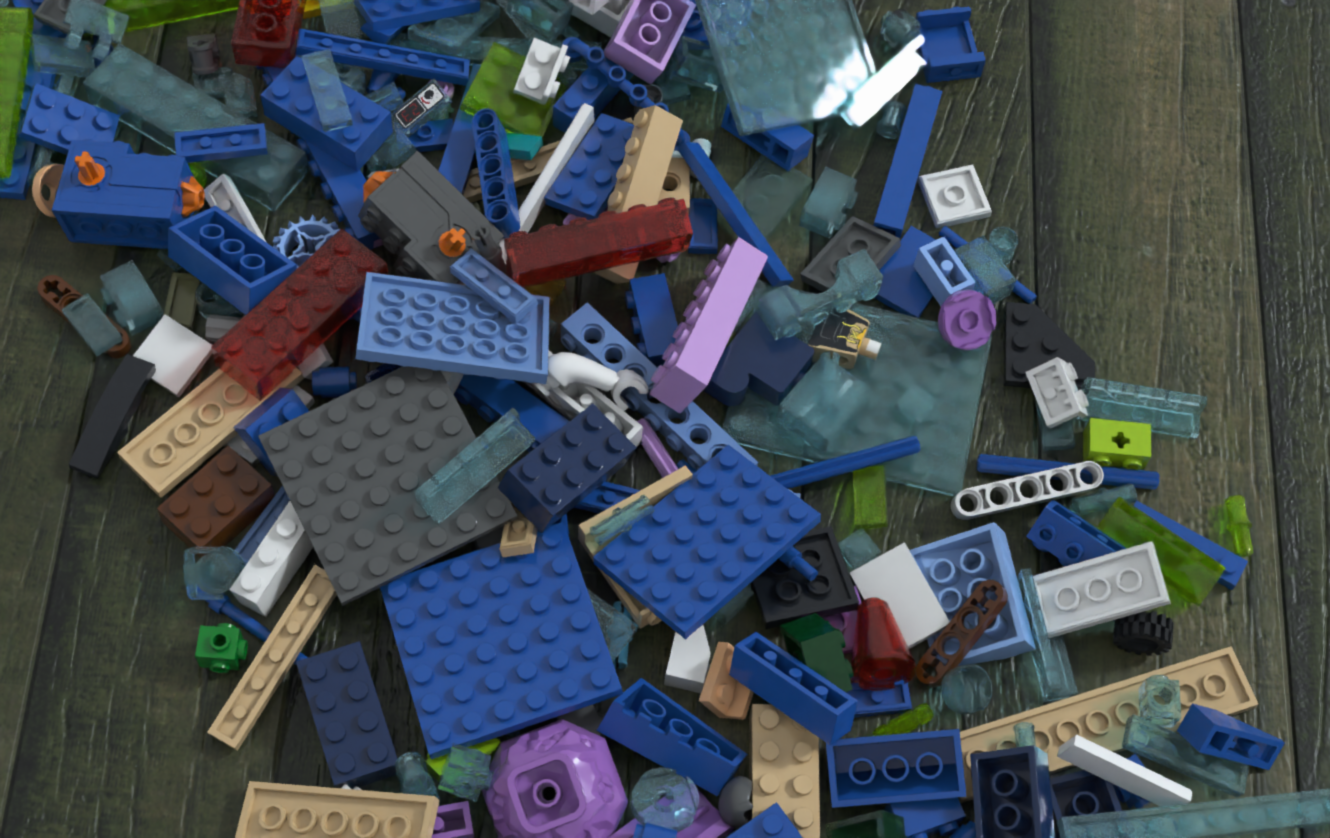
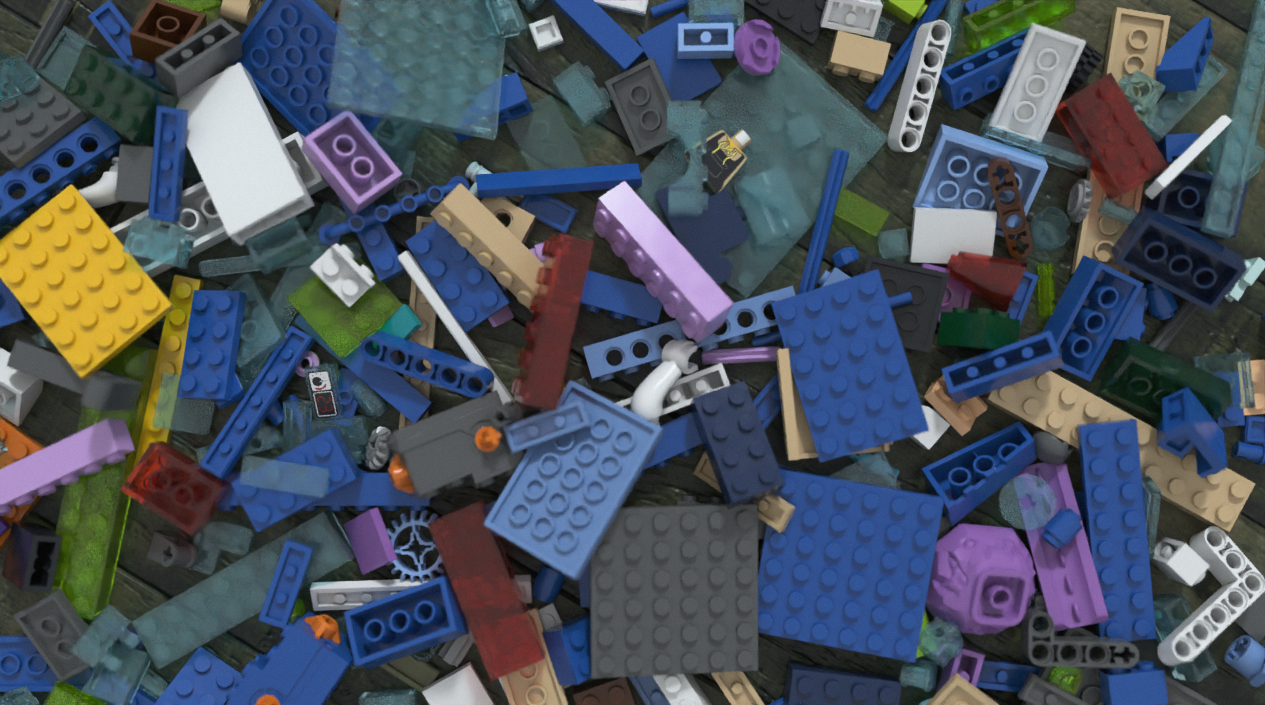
camera: 60 degrees left, 25 degrees up
clear light blue fence [415,408,535,525] -> none
clear light blue pin [590,495,654,546] -> none
none -> medium lavender tile [343,508,397,575]
none -> clear light blue cone [348,379,389,419]
none -> white tile [529,15,564,52]
none -> tan brick [826,30,891,83]
none -> blue tile [831,247,860,268]
none -> clear red brick [1056,73,1169,200]
none -> light grey gear [1067,179,1093,223]

